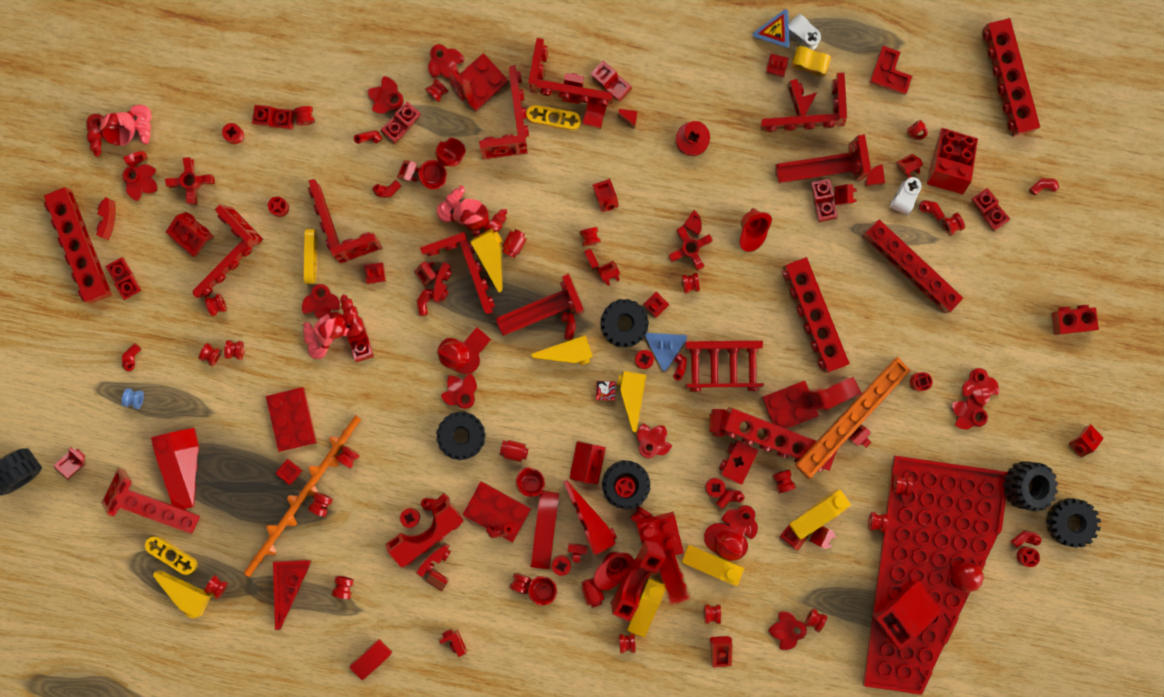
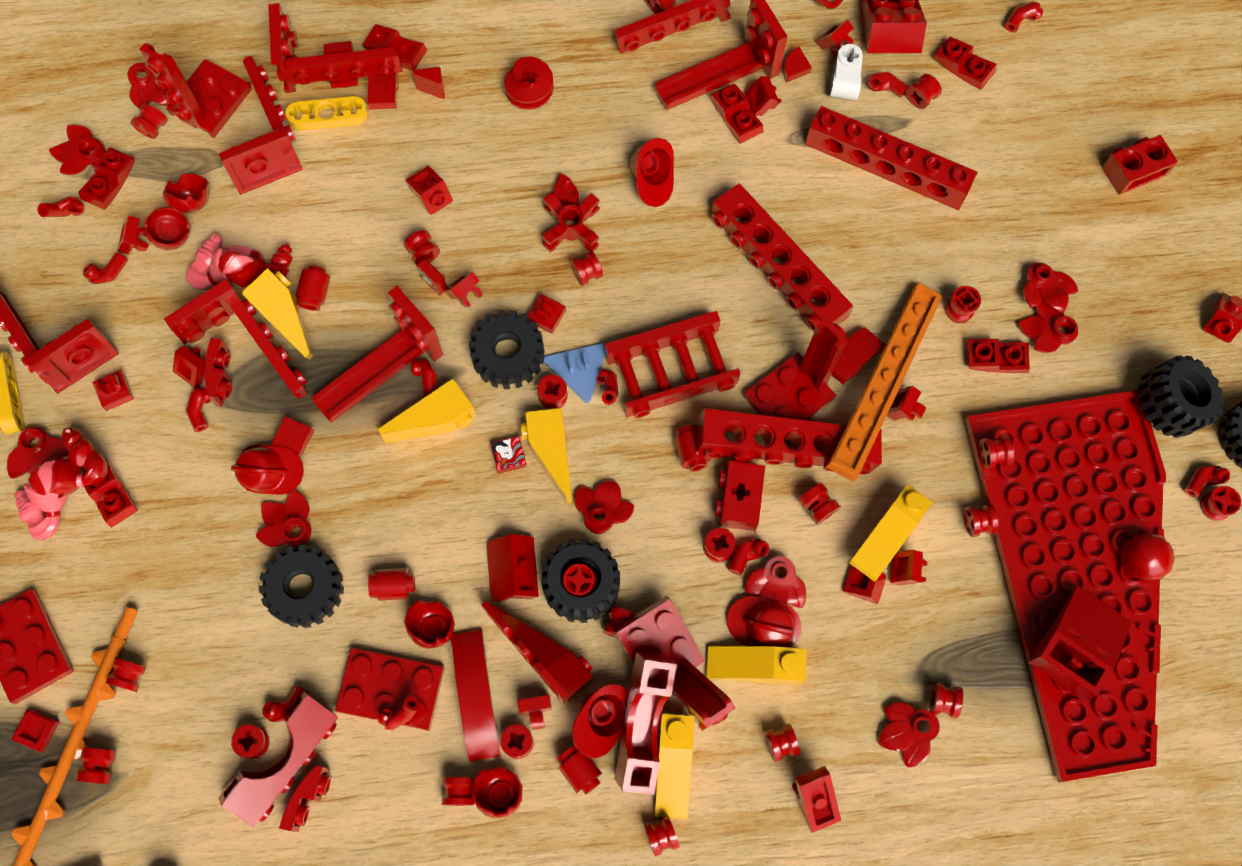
camera: 15 degrees left, 15 degrees down
red slope [426,569,449,591] -> none
none -> red slope [968,338,1030,373]

